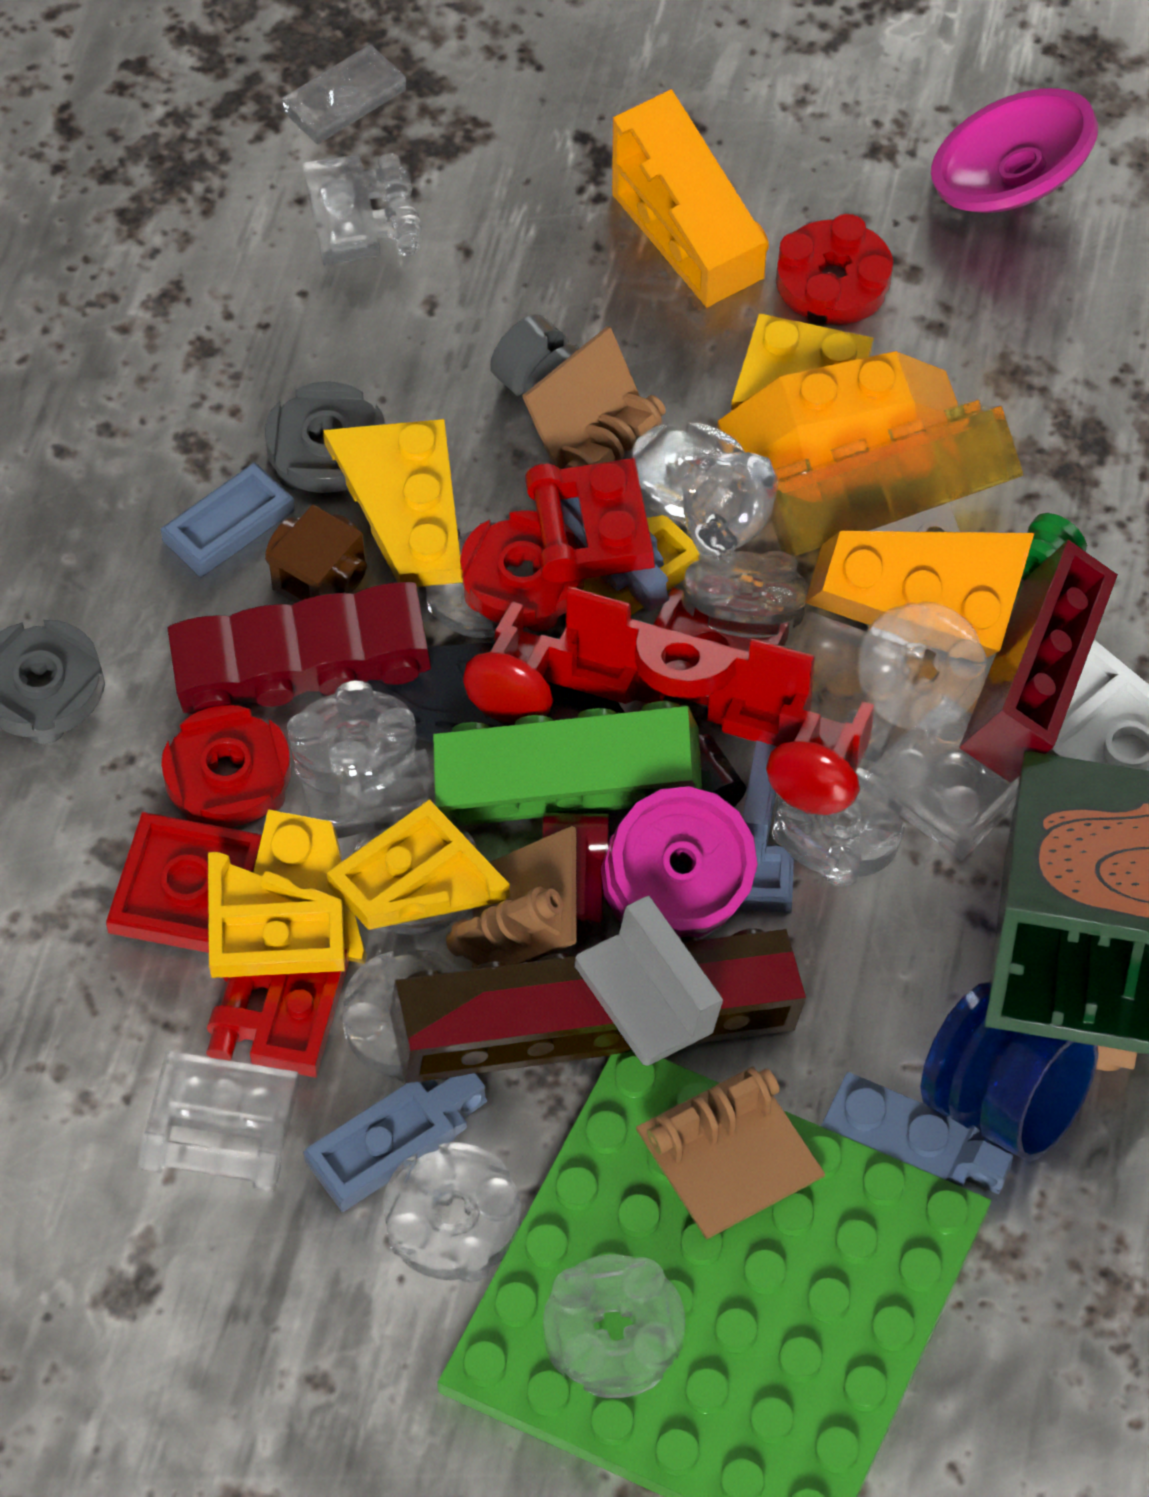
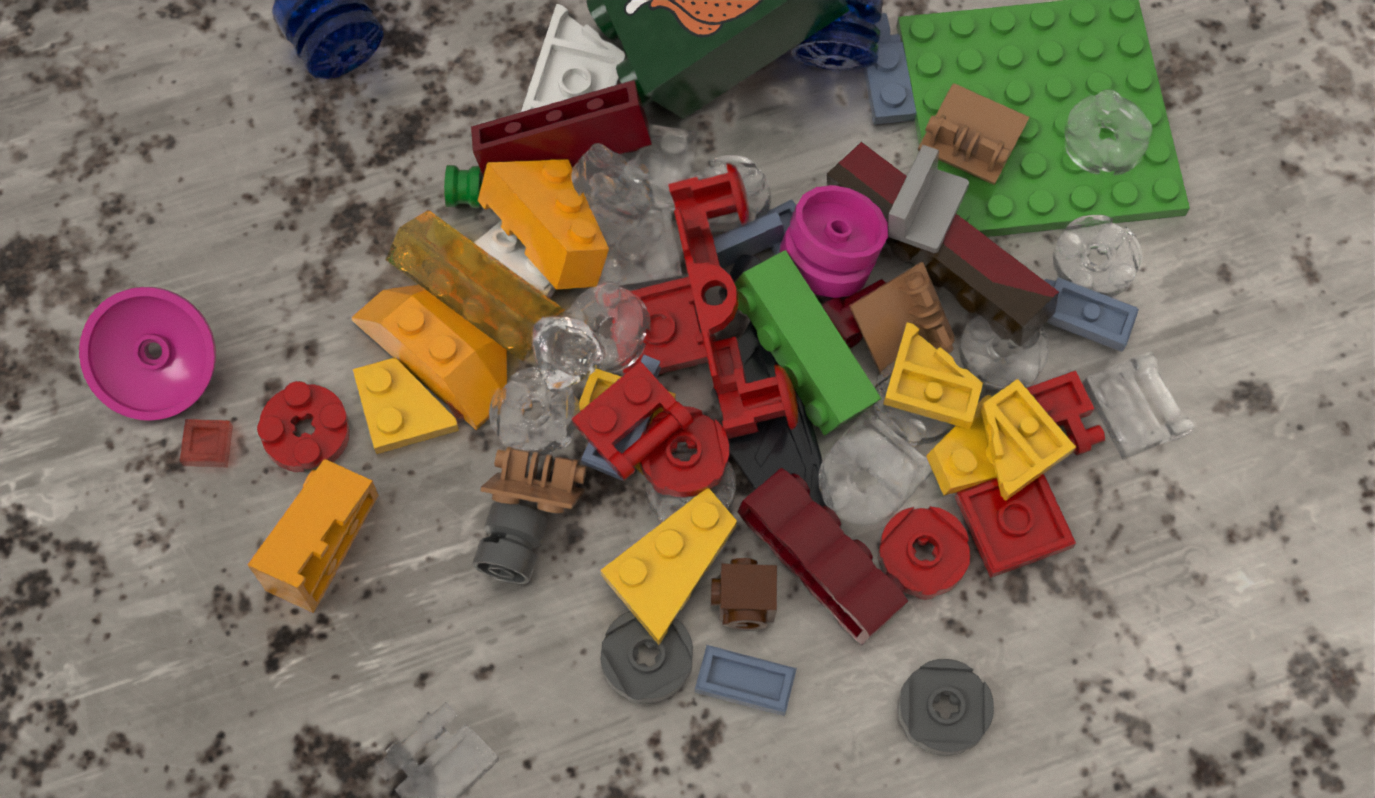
camera: 125 degrees left, 10 degrees up
none -> clear red tile [180,419,233,468]

